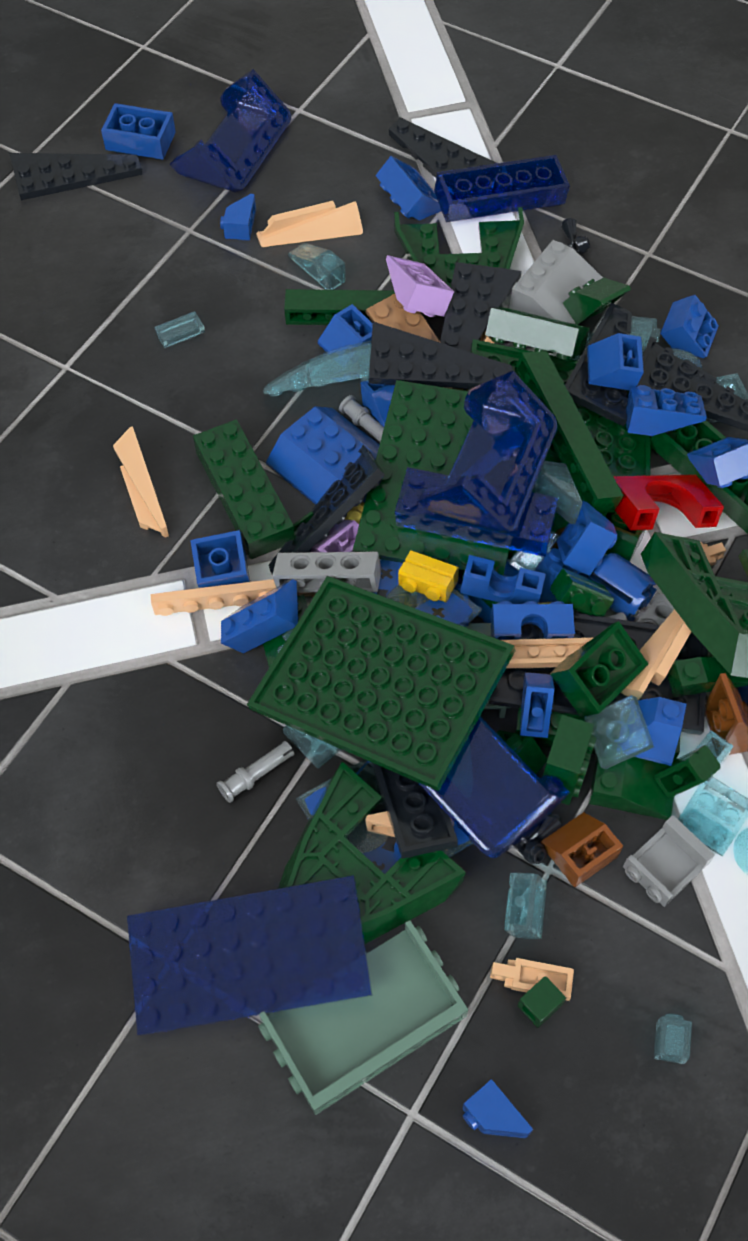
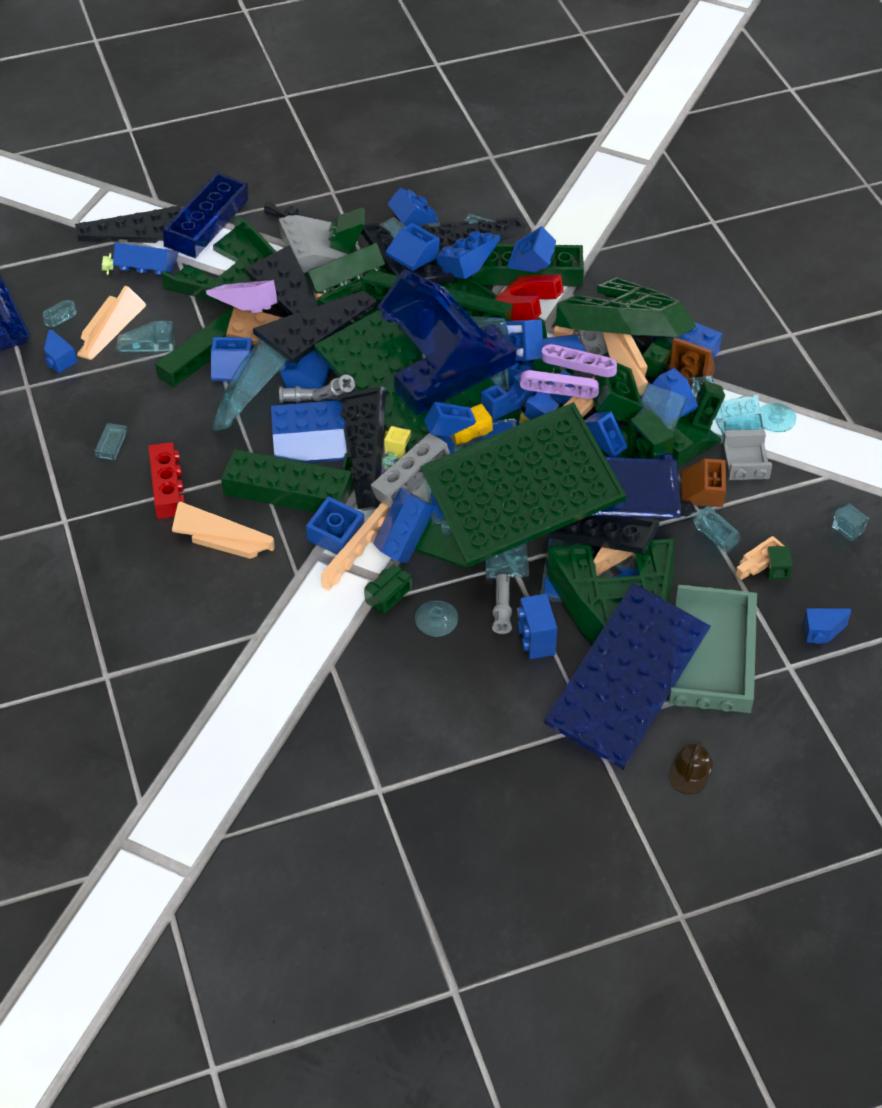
camera: 50 degrees left, 10 degrees down
none -> clear light blue beam [43,300,77,327]
none -> yellowish green plate [102,253,114,275]
none -> red brick [149,442,185,519]
none -> light grey pin [312,374,355,402]
none -> dark green brick [364,564,413,614]
none -> clear light blue hinge [381,452,399,470]
none -> light yellow panel [384,426,411,460]
none -> clear light blue dish [415,601,458,637]
none -> blue slope [424,402,476,437]
none -> blue brick [517,594,557,659]
none -> lavender beam [520,370,599,398]
none -> lavender beam [542,344,617,377]
none -> dark brown piece [670,742,713,794]

